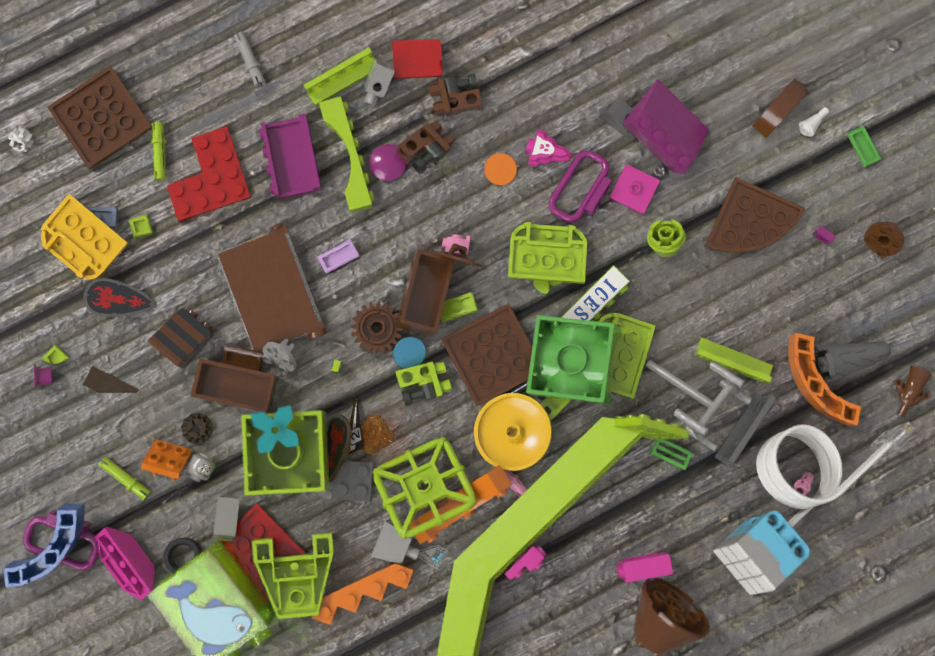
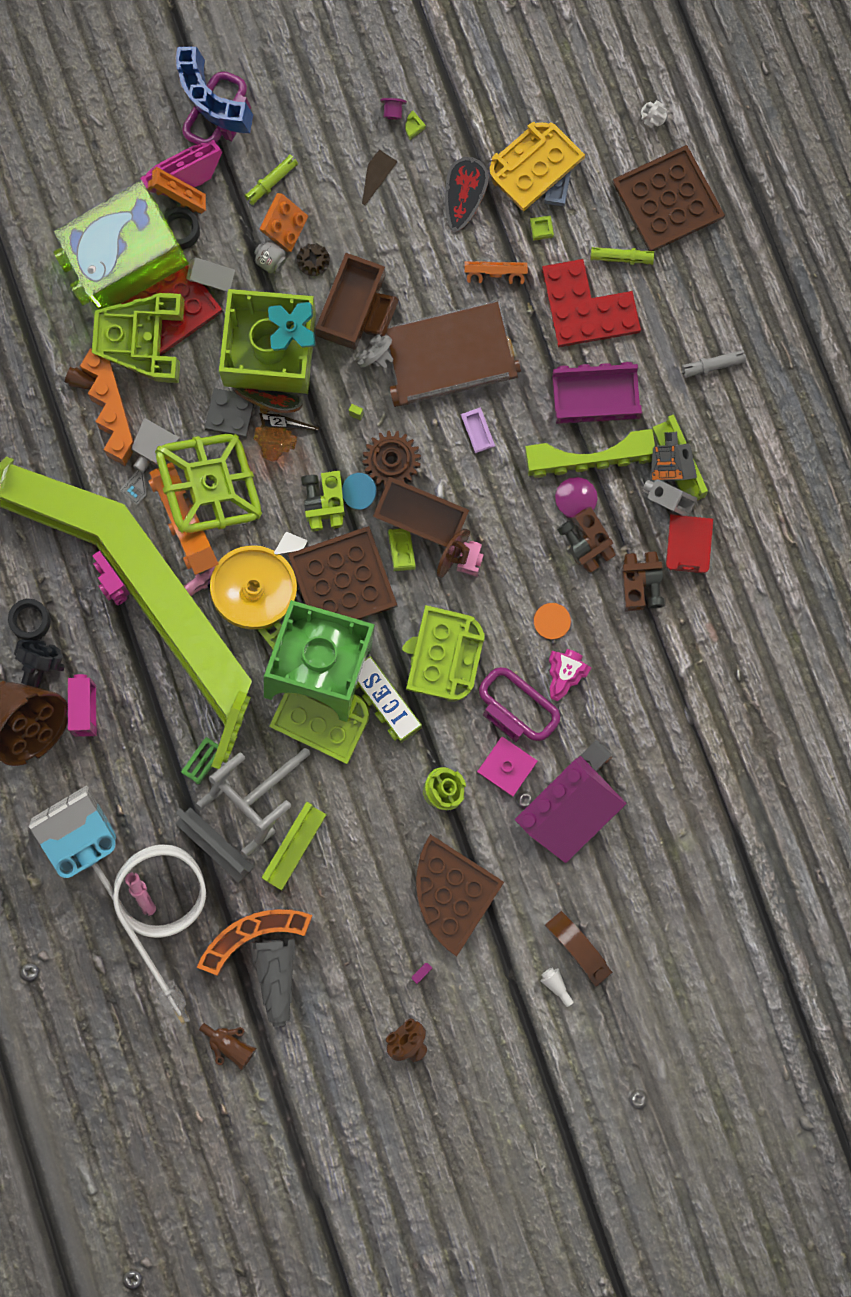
camera: 100 degrees right, 5 degrees down
slope [148,308,215,369] -> none
bright green tile [847,126,881,167] -> none
none -> black tyre [8,598,51,640]
none -> black piece [14,639,65,688]
none -> reddish brown cone [64,367,96,390]
none -> orange plate [148,167,206,214]
none -> white sticker [274,532,307,554]
none -> orange plate [464,261,528,284]
none -> torso [651,432,697,481]

